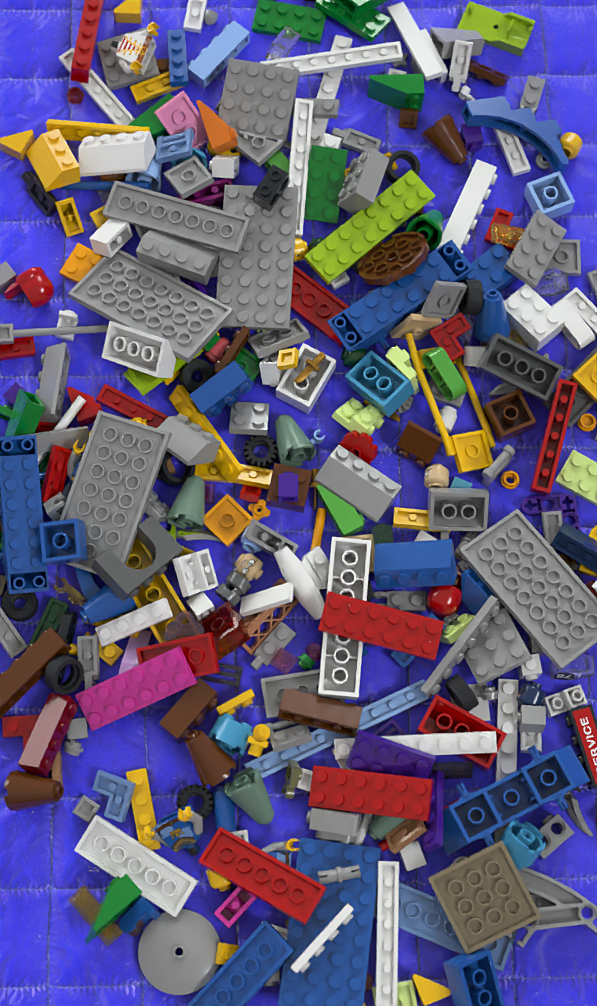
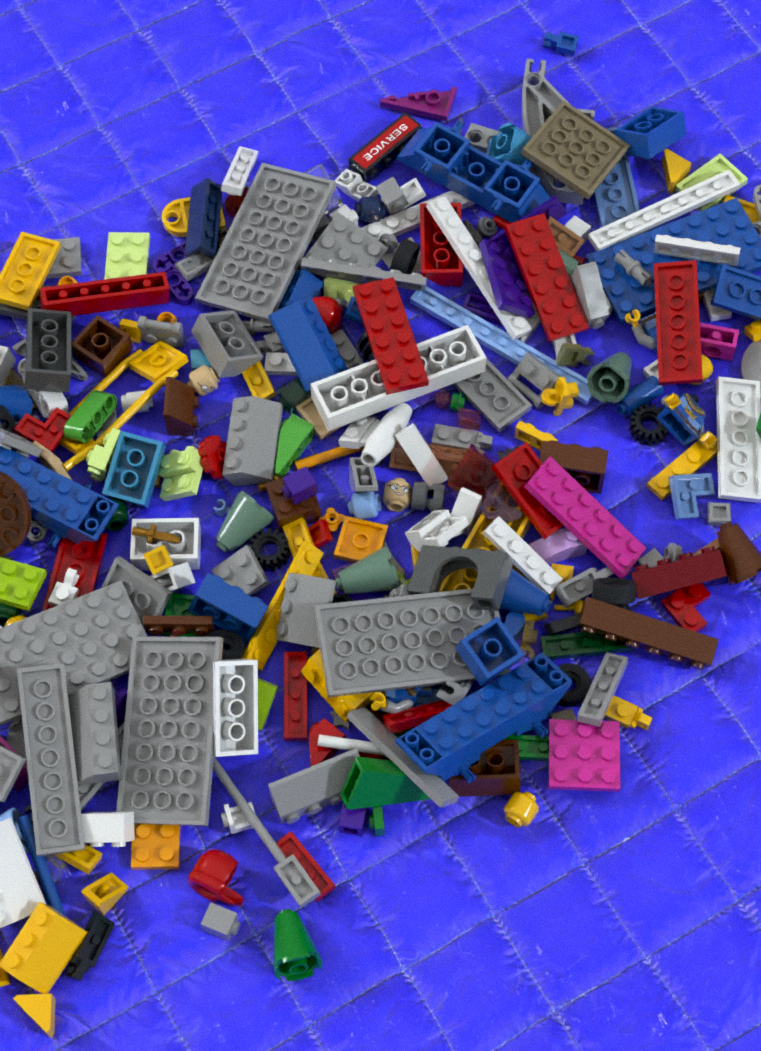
camera: 115 degrees left, 10 degrees down
reddish brown cone [185,729,237,788] -> none
dark azure brick [208,713,253,758] -> none
reddish brown brick [278,688,363,738] -> none
none -> white plate [48,568,79,606]
none -> yellow plate [119,318,142,343]
none -> light grey plate [477,217,497,237]

